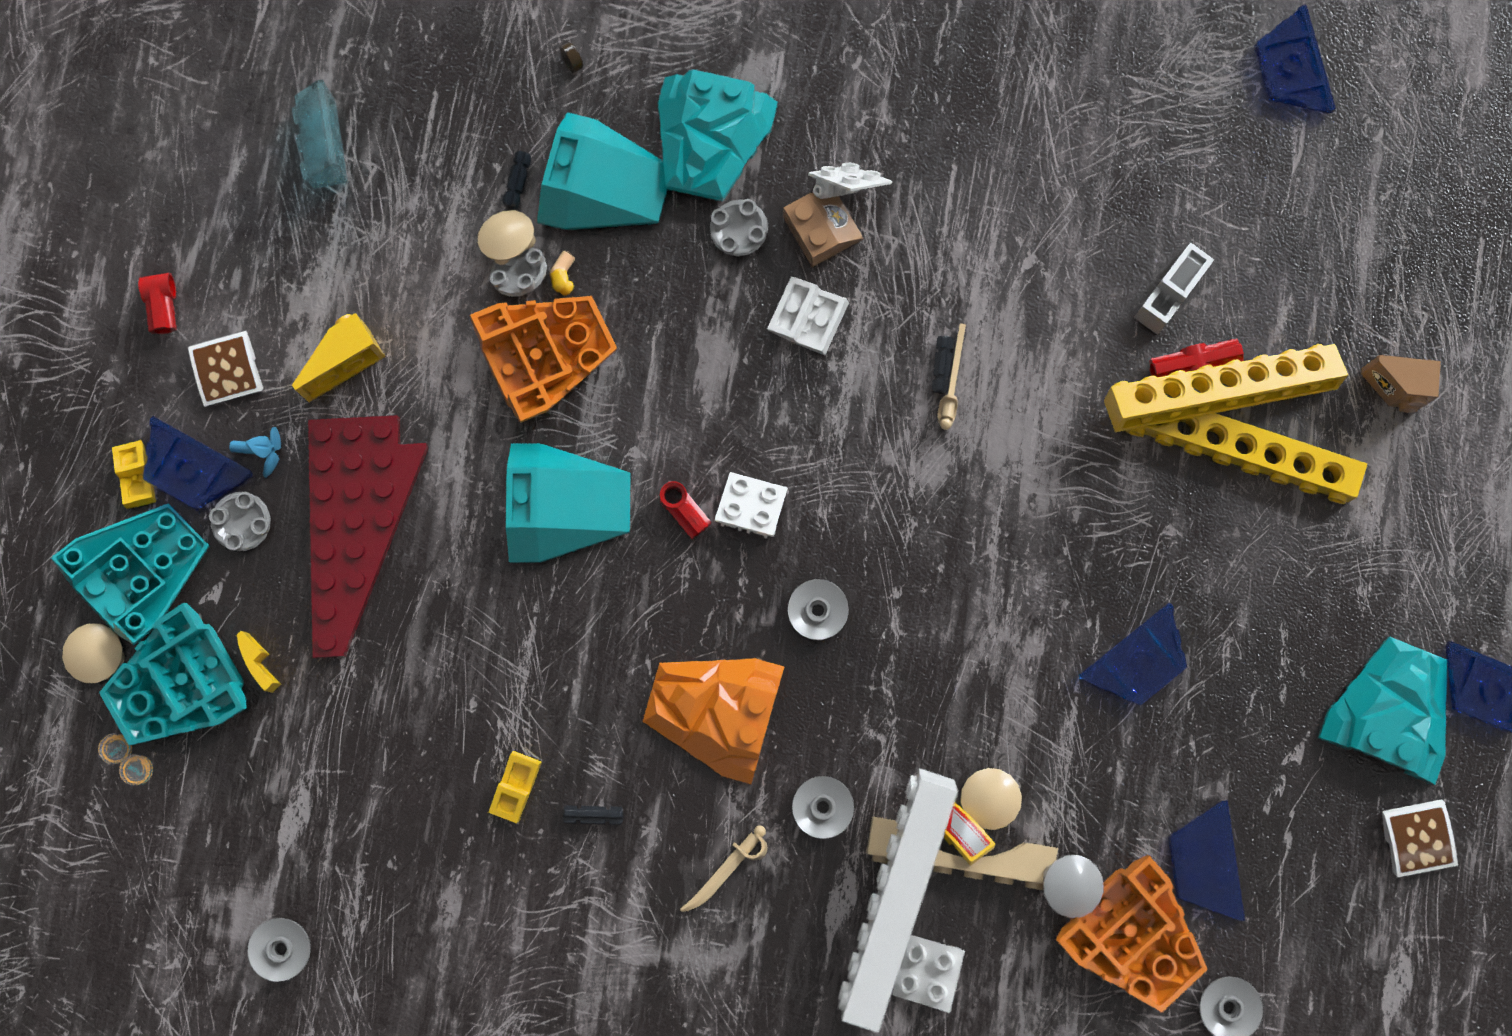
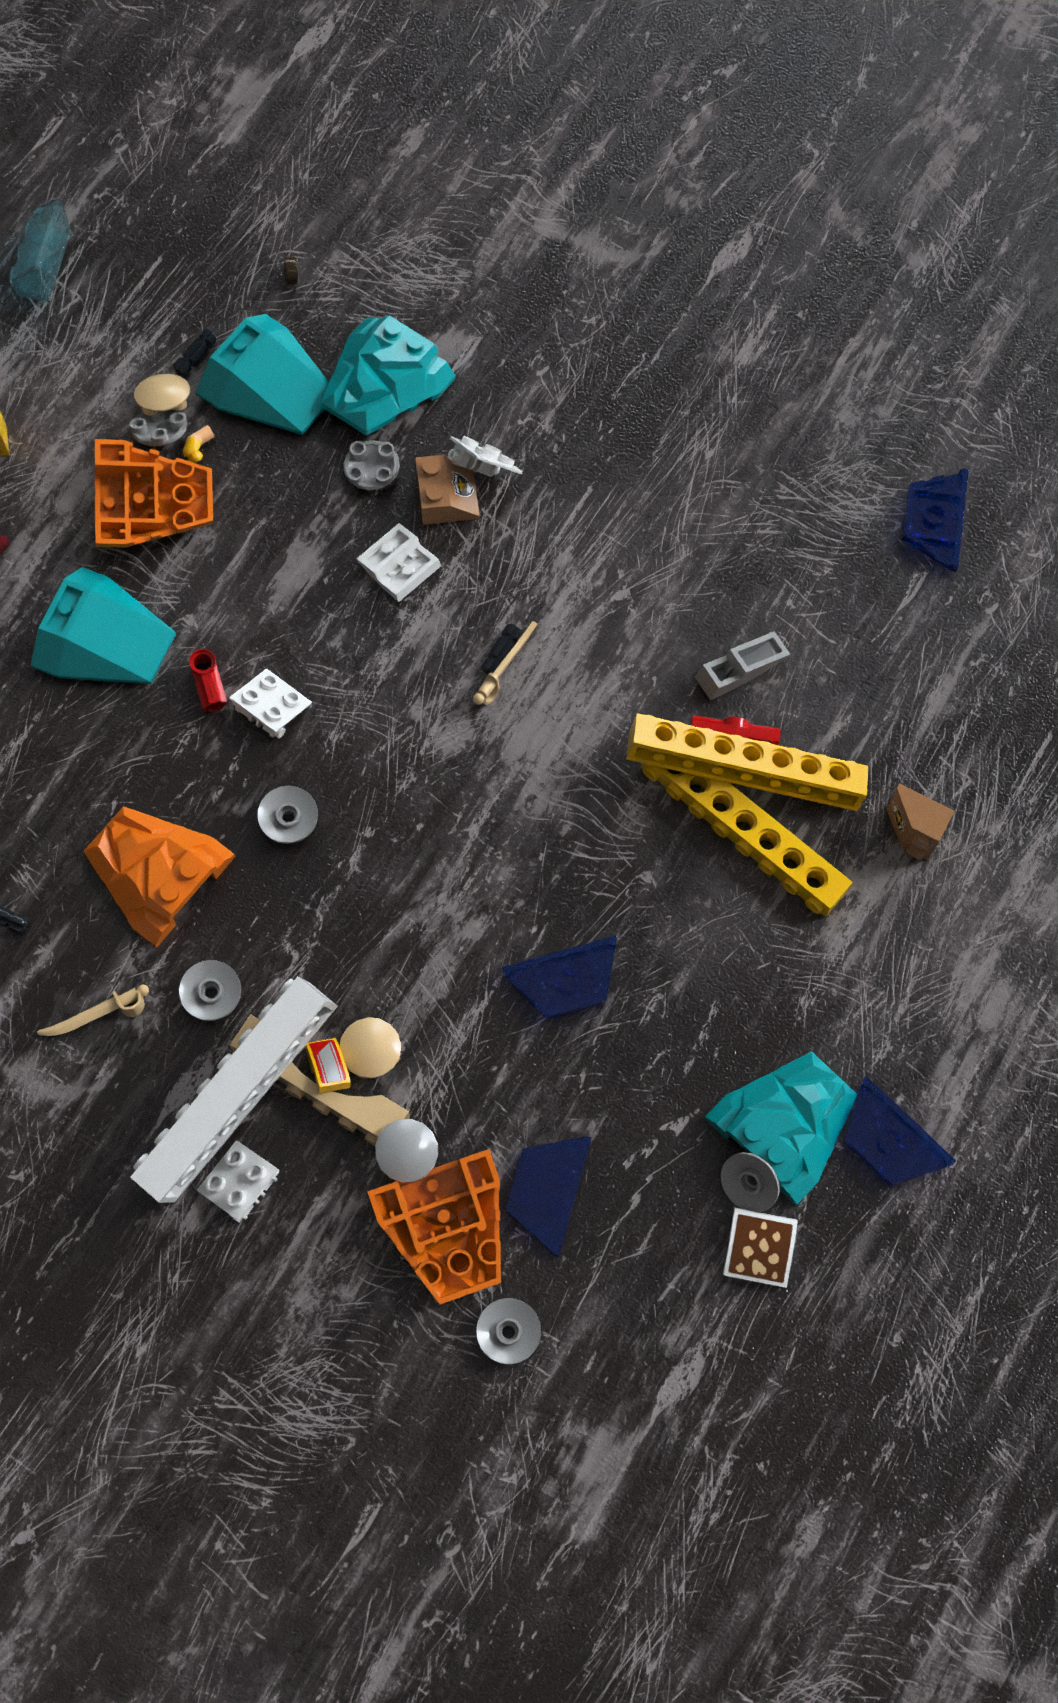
camera: 15 degrees right, 10 degrees down
none -> light grey dish [721,1152,780,1212]

